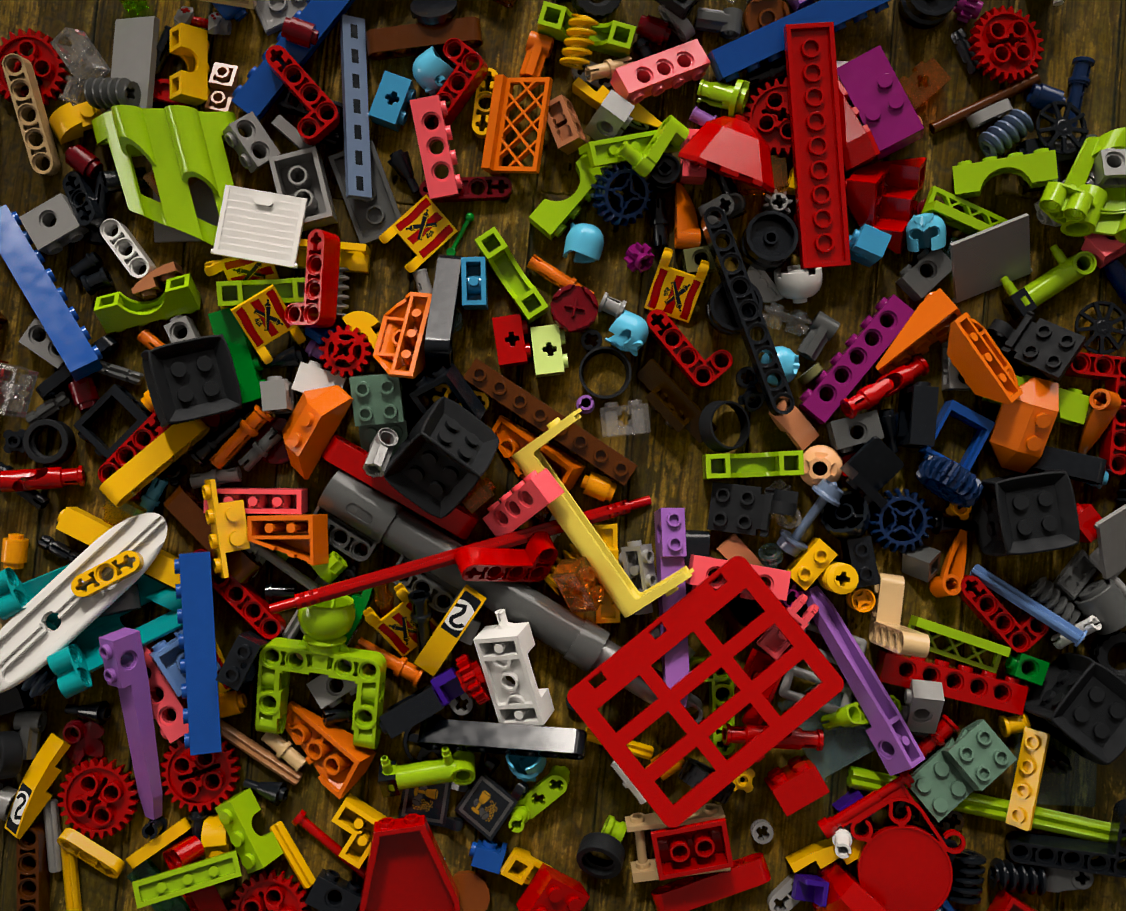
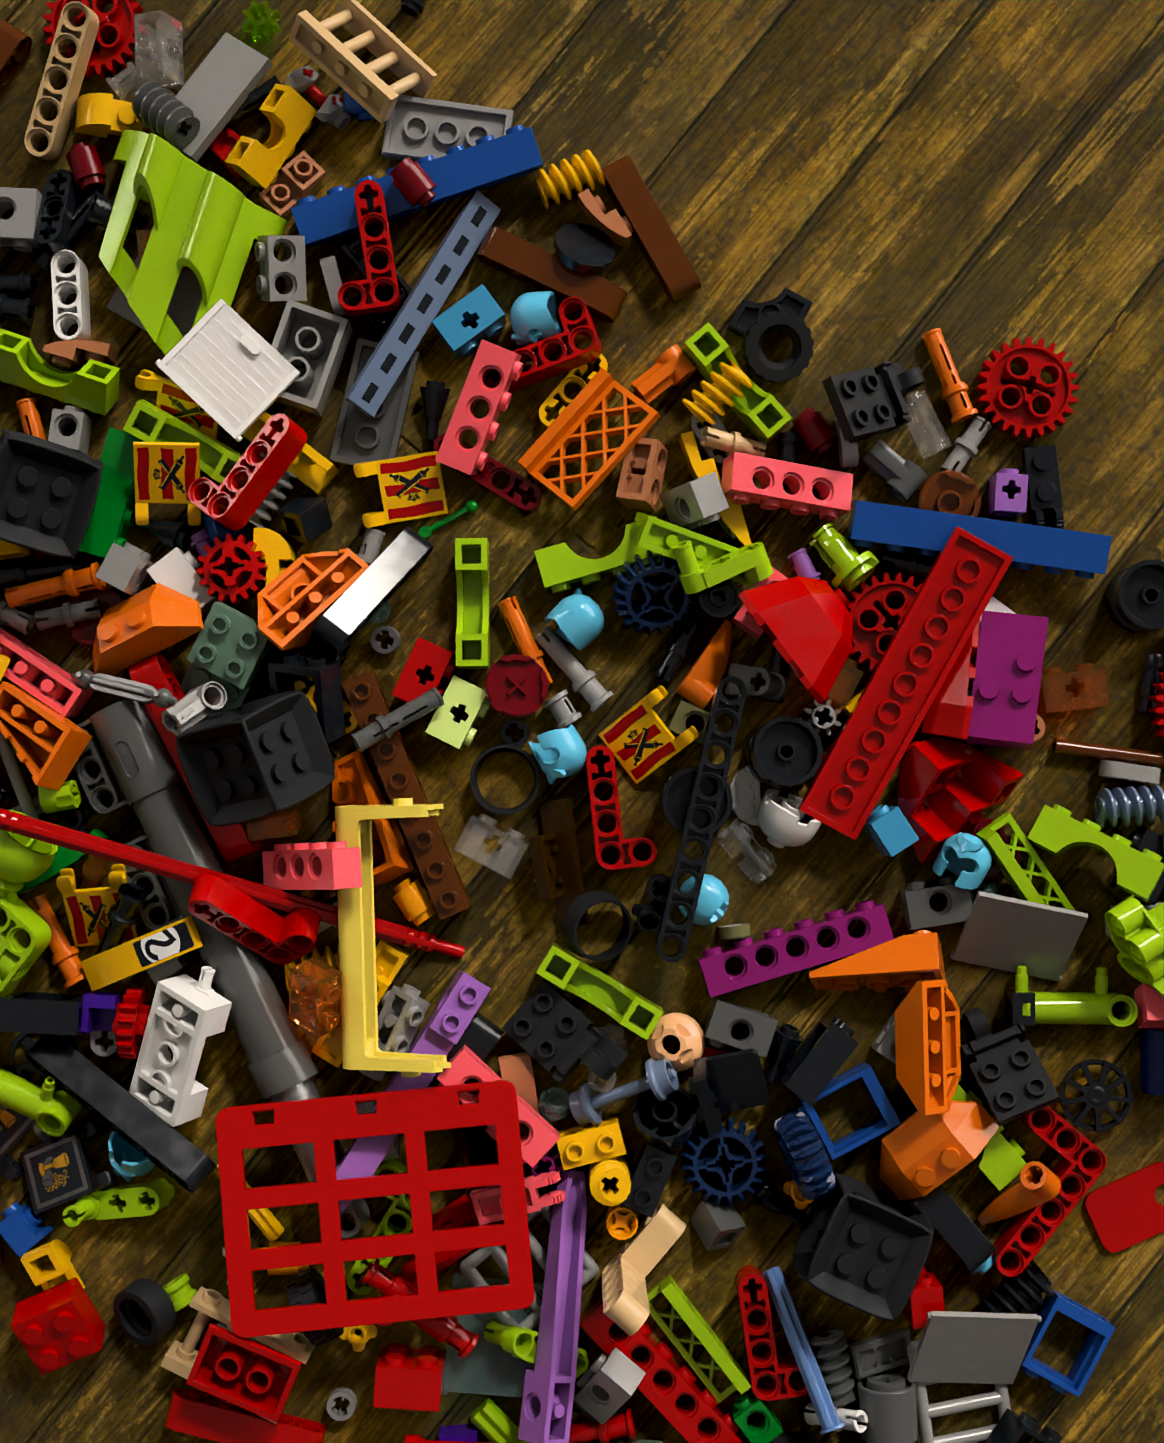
camera: 35 degrees right, 0 degrees up
dark azure brick [461,257,488,310] -> none
medium lavender pin [576,395,595,414] -> none
magenta gear [624,242,655,273] -> none
nougat slope [768,399,819,451] -> none
dark grey piece [796,311,840,362] -> none
red piece [840,356,929,419] -> none
orange piece [929,529,967,598] -> none
none -> dark grey wheel [71,669,178,708]
none -> black panel [277,494,332,543]
none -> dark grey pin [350,687,444,753]
none -> flat silver bush [371,626,401,654]
none -> light grey pin [534,626,614,713]

